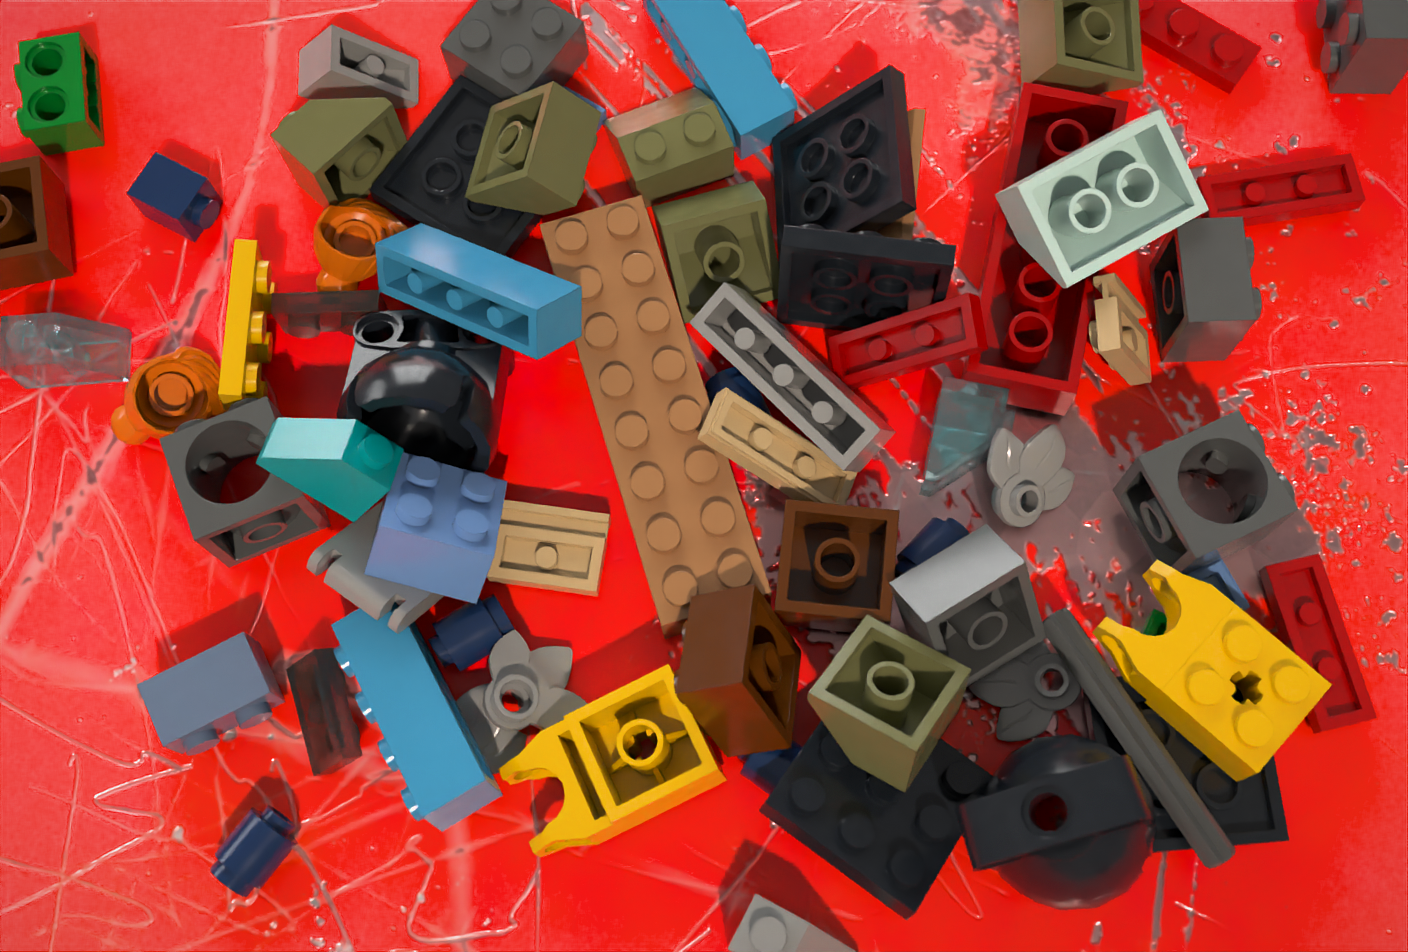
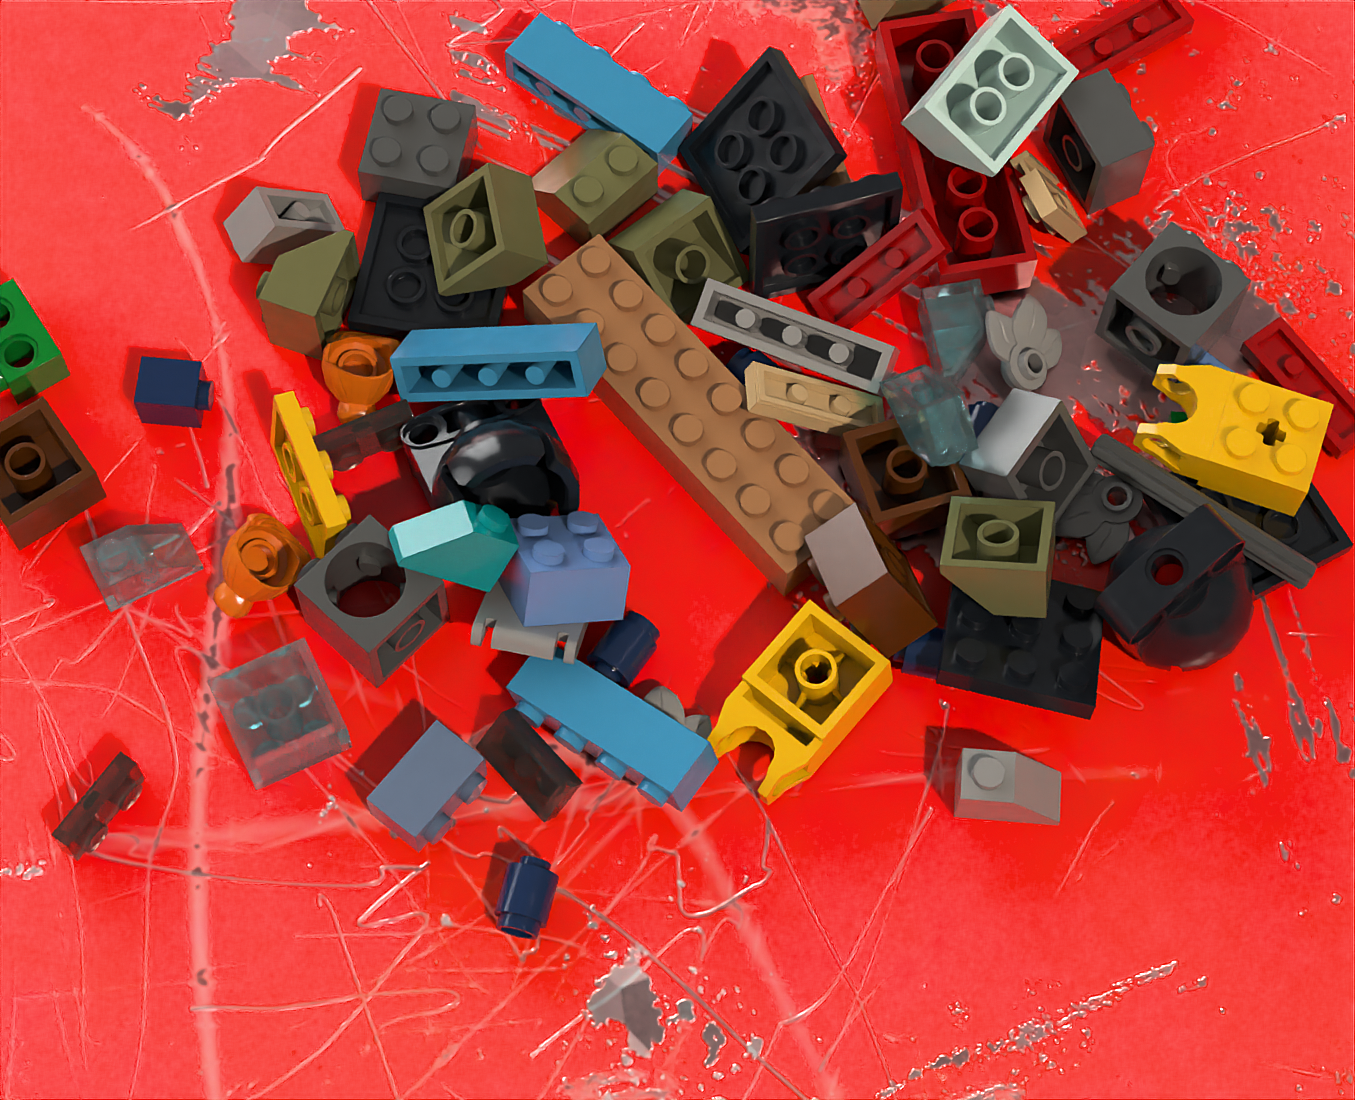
camera: 30 degrees left, 5 degrees down
light grey plate [483,630,587,731] -> none
tan plate [487,500,611,597] -> none
none -> clear light blue brick [207,637,353,791]
none -> clear light blue slope [879,364,979,467]

